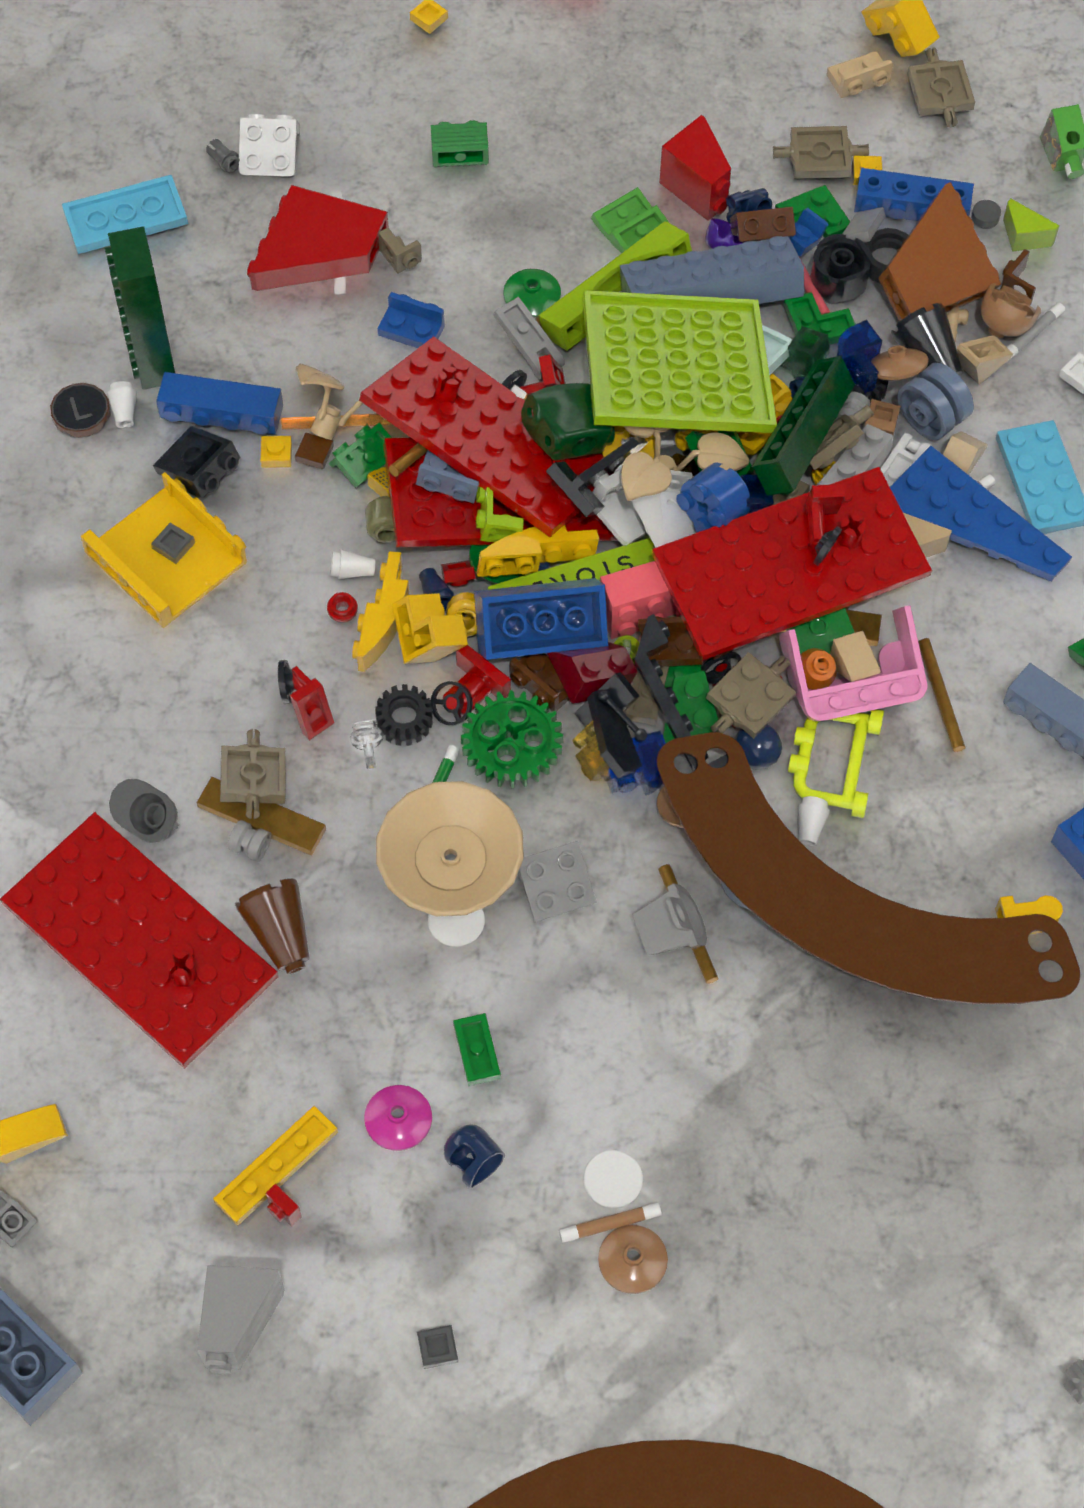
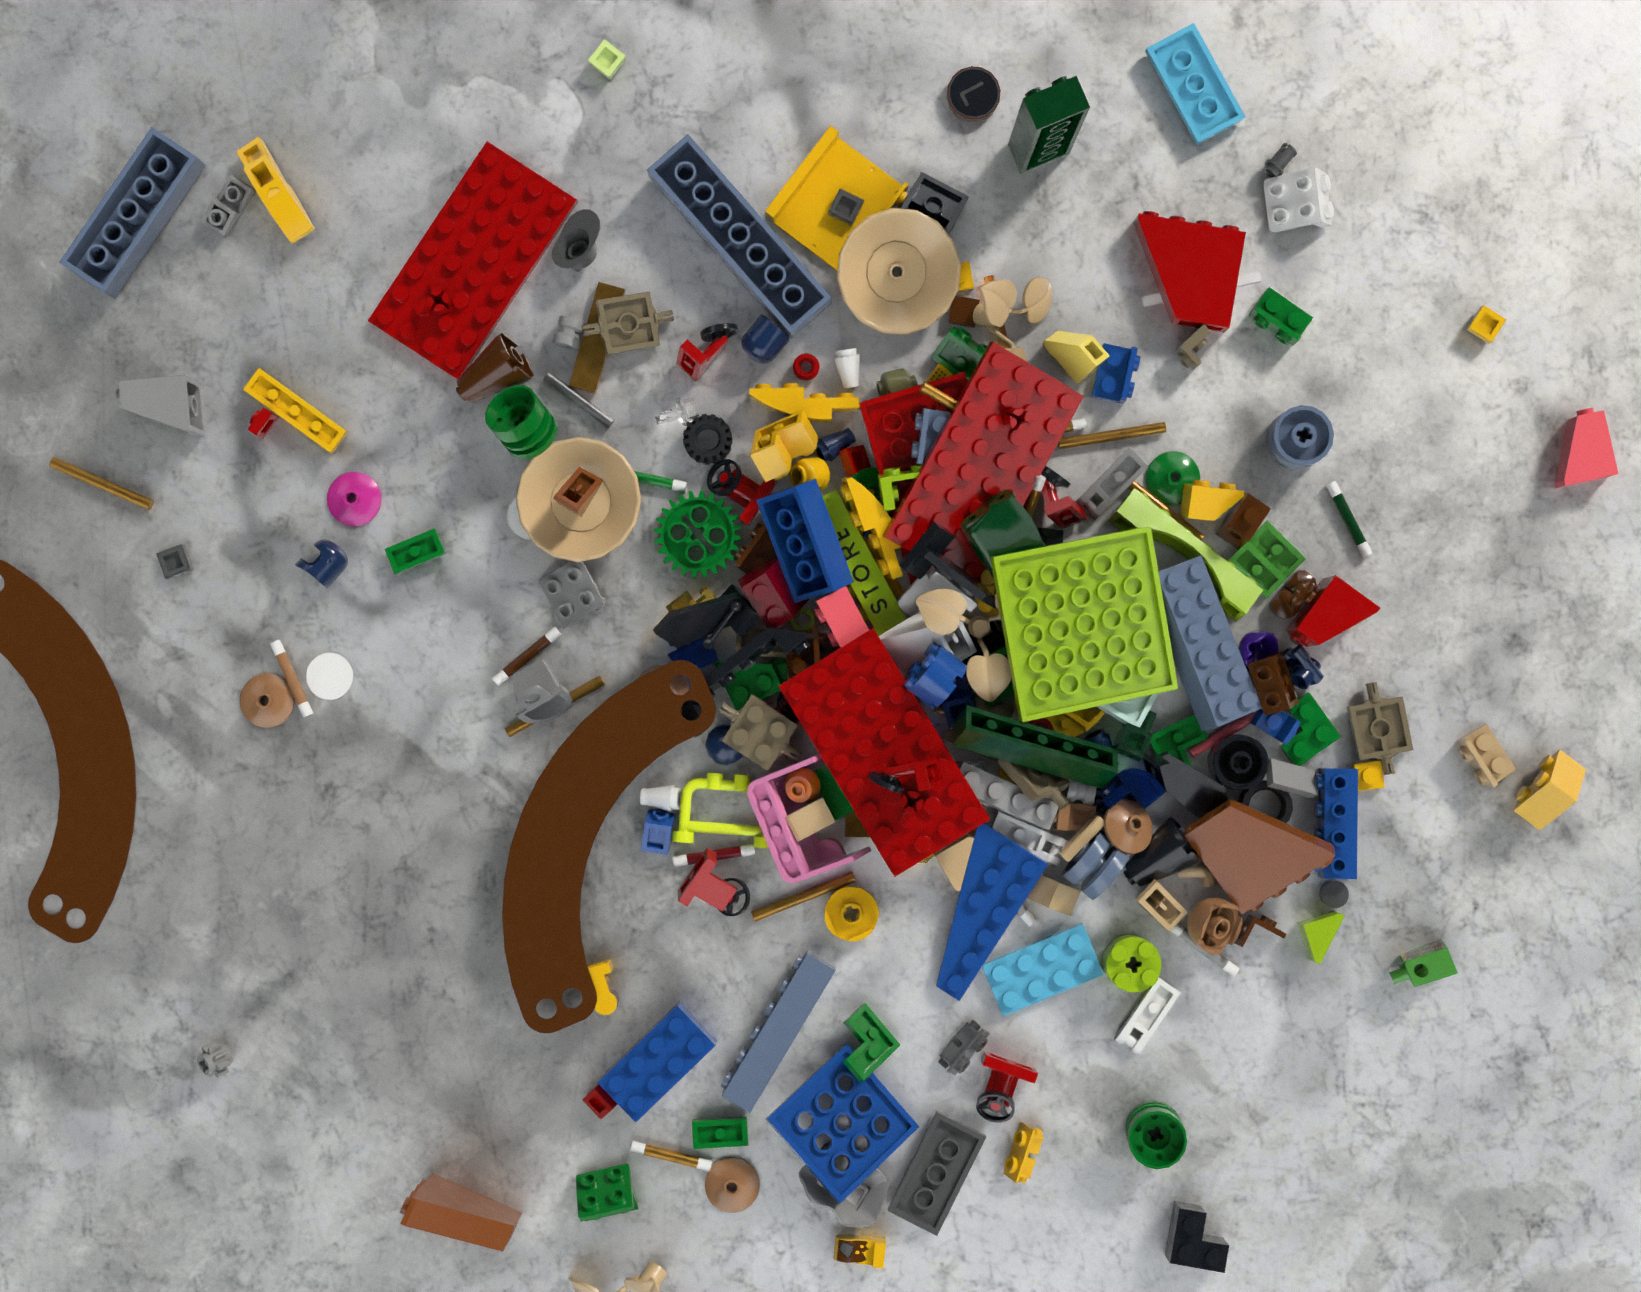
camera: 80 degrees right, 25 degrees up
white cone [107,381,137,428] -> none
blue brick [156,372,283,435] -> none
green brick [431,120,489,168] -> none
dark tan plate [908,47,975,127] -> none
none -> pearl gold bar [49,457,154,510]
none -> green wheel [485,385,558,459]
none -> reddish brown bar [492,626,562,686]
none -> flat silver bar [543,372,615,428]
none -> dark orange slope [553,466,603,517]
none -> blue bracket [641,809,675,855]
none -> sand blue brick [647,134,832,339]
none -> bar [673,844,755,867]
none -> red piece [678,848,750,916]
none -> dark blue helmet [741,314,790,364]
none -> yellow plate [824,886,879,942]
none -> tan dish [837,208,961,335]
none -> light yellow slope [1042,331,1110,384]
none -> pearl gold bar [1058,422,1166,450]
none -> tan tile [1058,815,1104,862]
none -> lime brick [1102,934,1161,993]
none -> black piece [1140,748,1228,818]
none -> yellow slope [1180,479,1245,521]
none -> reddish brown torso [1215,492,1271,549]
none -> green bracket [1249,287,1313,346]
none -> sand blue wheel [1266,405,1334,470]
none -> reddish brown piece [1269,570,1317,619]
none -> dark green bar [1326,481,1372,558]

